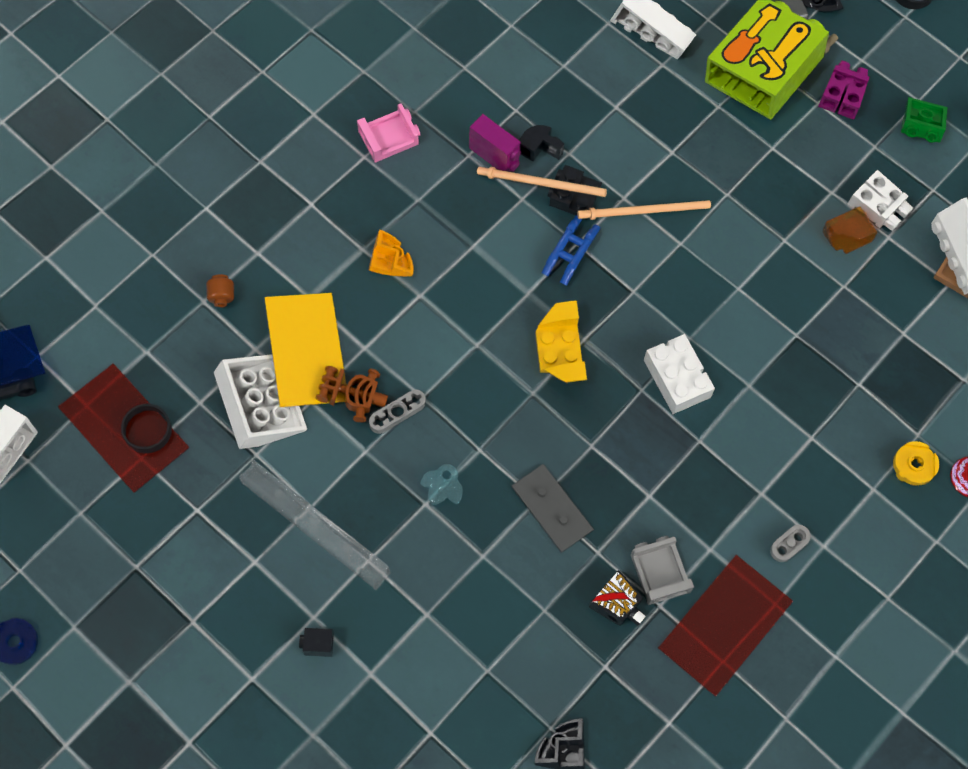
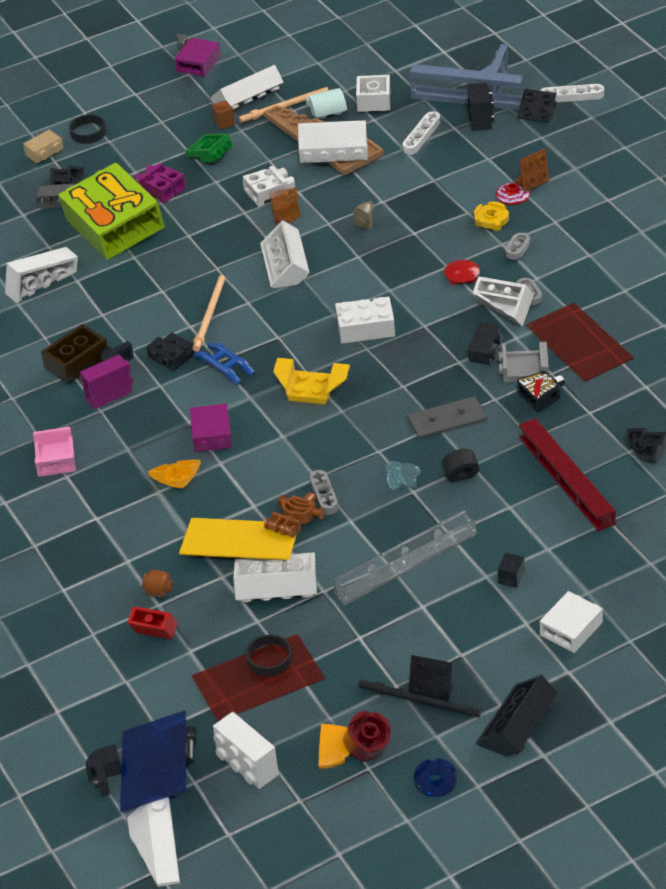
camera: 65 degrees left, 25 degrees down
light nougat bar [477,167,607,197] -> none
none -> dark brown brick [41,324,107,383]
none -> red brick [128,606,178,640]
none -> magenta brick [190,403,232,452]
none -> white slope [260,220,309,288]
none -> light orange brick [319,724,350,769]
none -> dark red brick [343,711,391,762]
none -> dark tan plate [353,201,374,230]
none -> black bar [358,679,482,718]
none -> black hinge [408,655,454,701]
none -> black tyre [442,448,480,483]
none -> red dish [444,260,480,285]
none -> black brick [467,322,503,366]
none -> white wedge [473,277,534,326]
none -> black slope [476,675,558,756]
none -> light grey plate [505,233,530,260]
none -> dark red tile [519,418,616,531]
none -> white brick [540,591,603,653]

